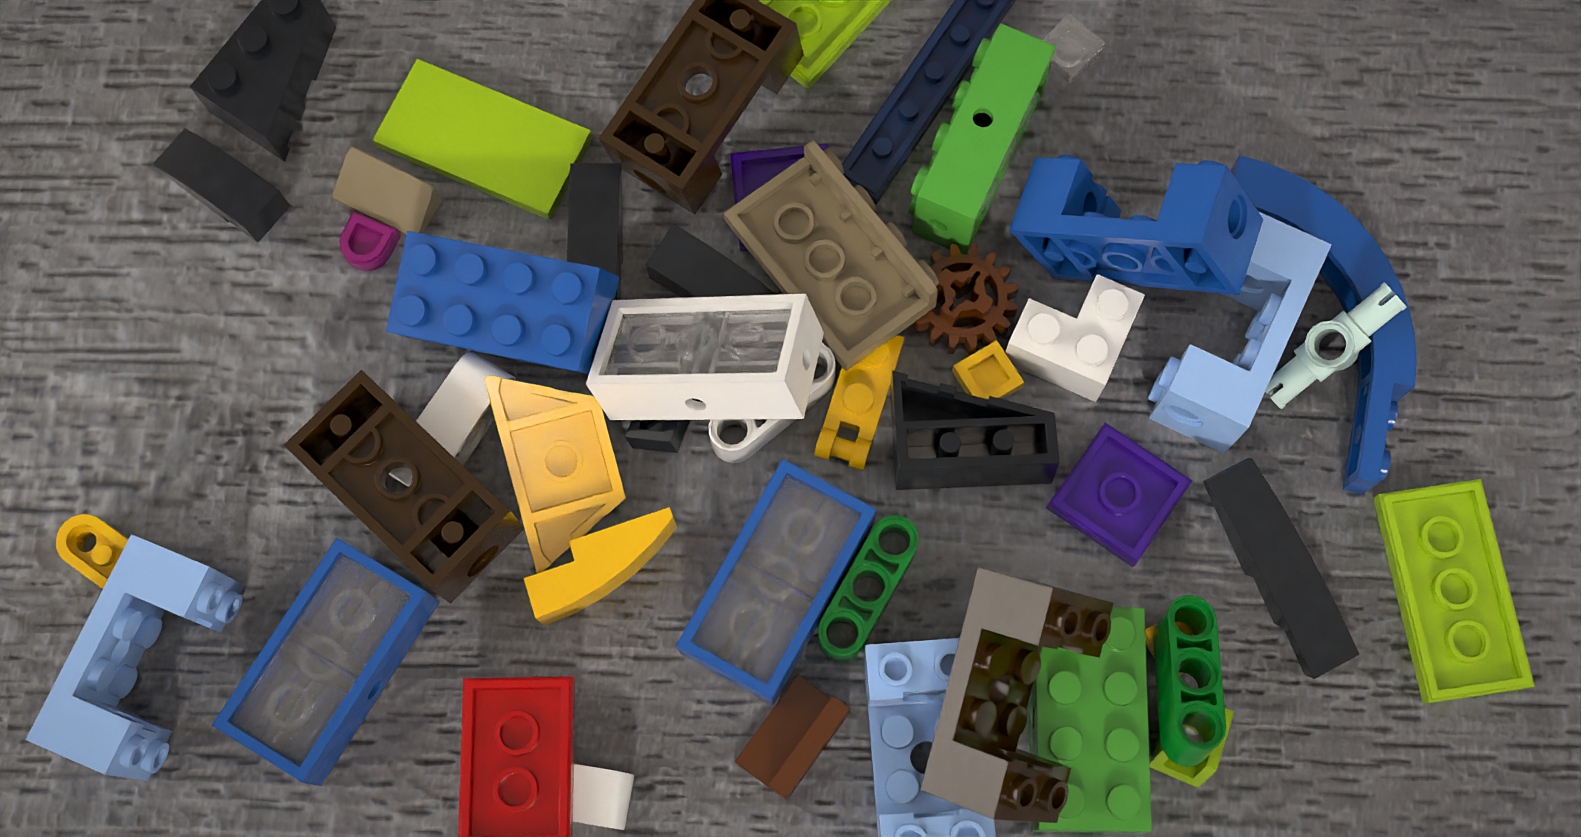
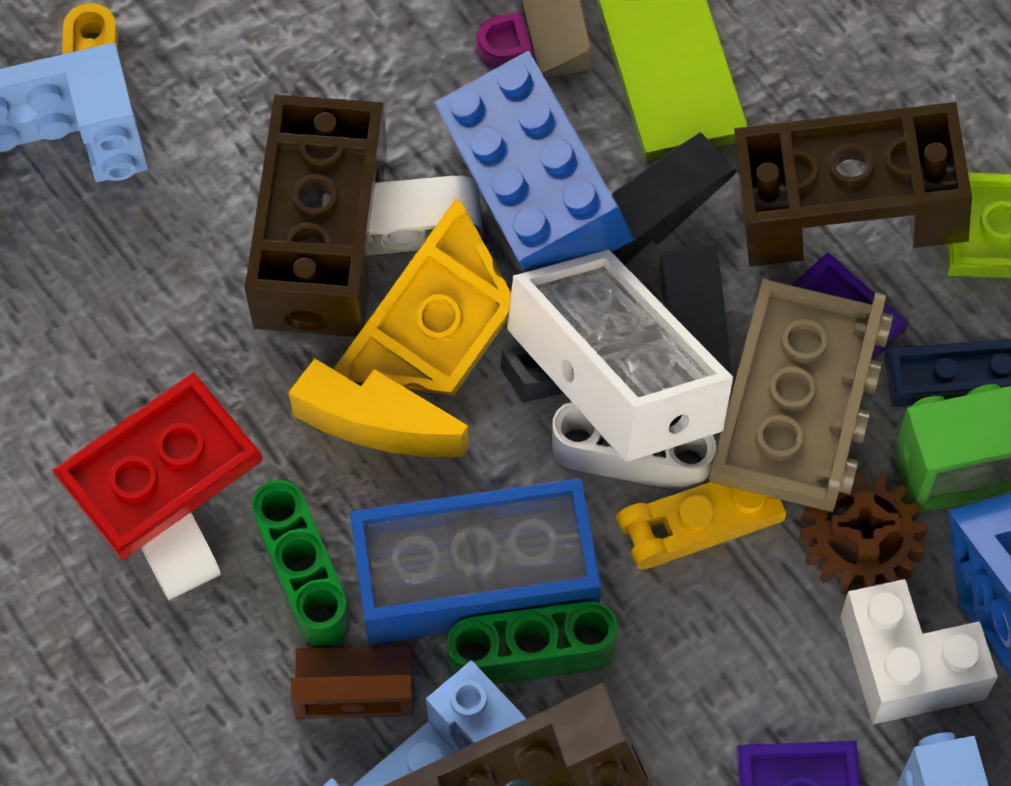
camera: 50 degrees right, 10 degrees down
brick [212,538,440,786] -> none
black wedge [890,370,1060,490] -> none
yellow plate [952,340,1025,399] -> none
none -> green beam [252,479,350,648]

